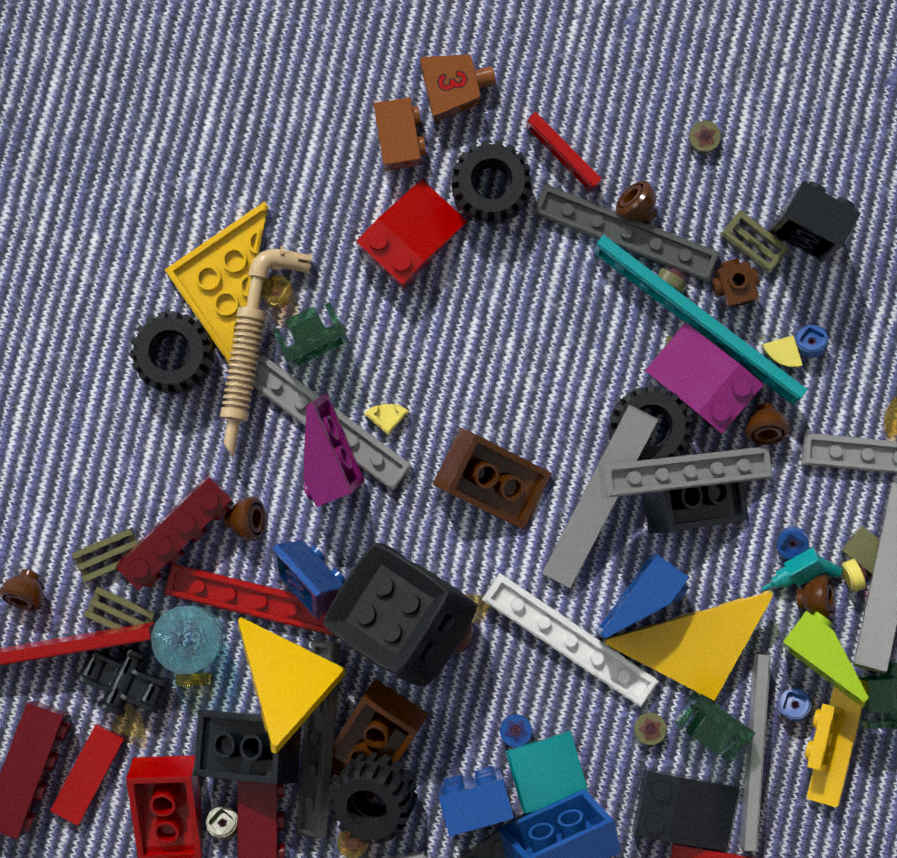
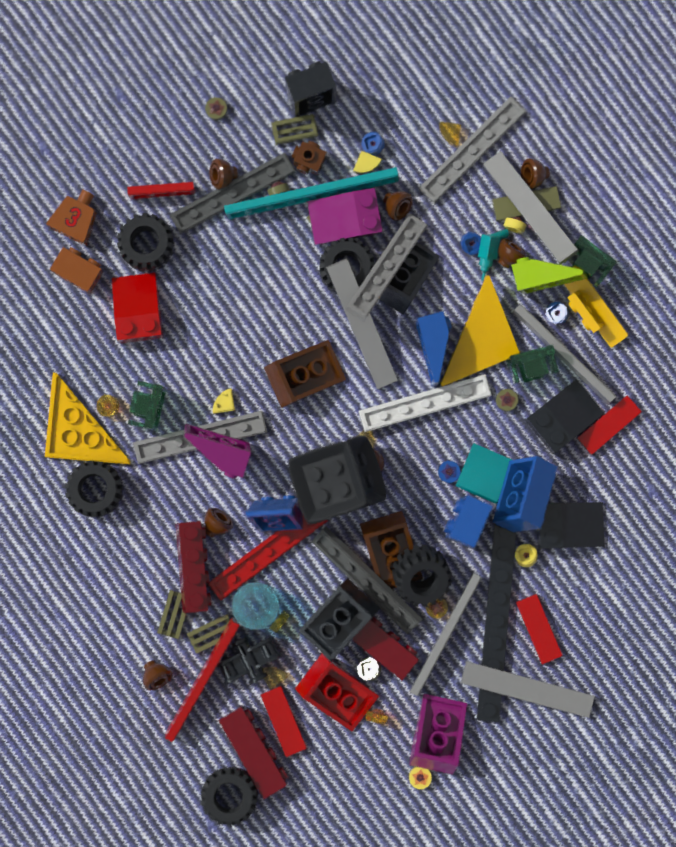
camera: 55 degrees left, 0 degrees up
tan piece [220,246,312,458] -> none
yellow tile [238,617,345,754] -> none

